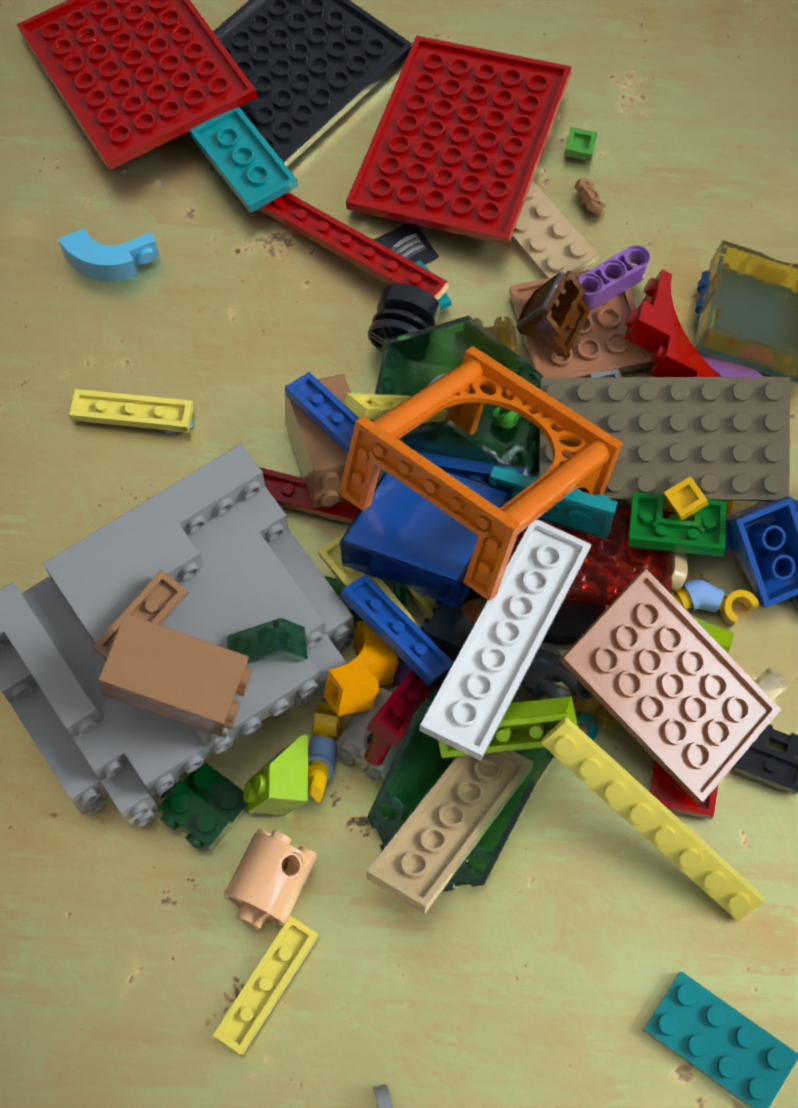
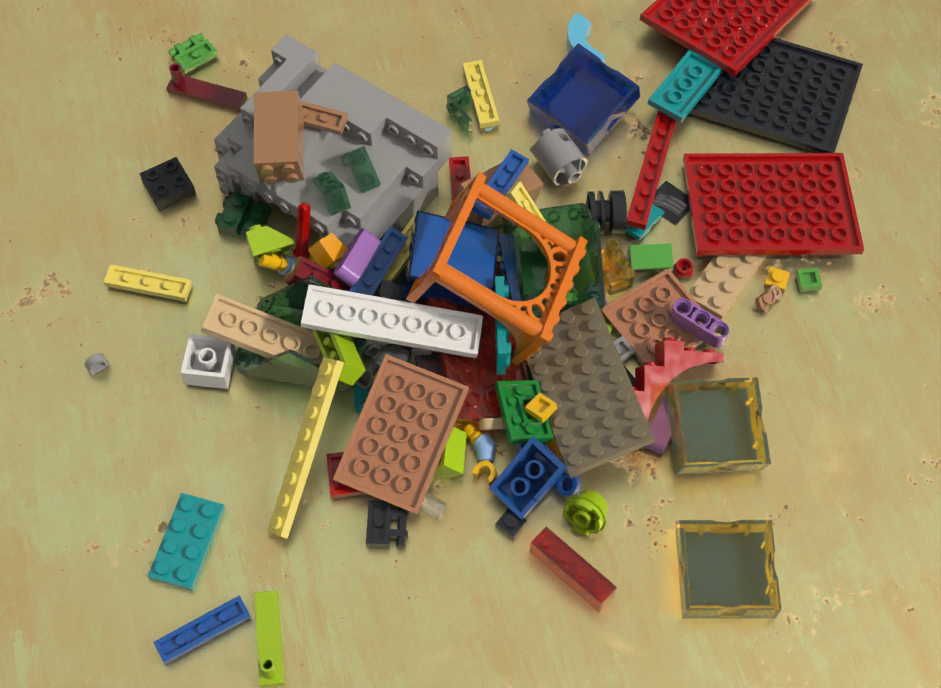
camera: 70 degrees right, 5 degrees down
light nougat cylinder [224,829,317,929] -> none
reddish brown piece [516,271,591,356] -> none
none -> black brick [139,157,196,212]
none -> white brick [181,334,236,389]
none -> red axle [293,202,311,259]
none -> medium lavender beam [333,227,381,287]
none -> clear green bracket [341,146,381,193]
none -> clear green bracket [446,85,472,133]
none -> clear blue tile [527,43,640,154]
none -> light grey cylinder [530,128,588,186]
none -> bright green panel [627,243,674,270]
none -> red plate [673,258,694,278]
none -> yellow plate [763,266,790,294]

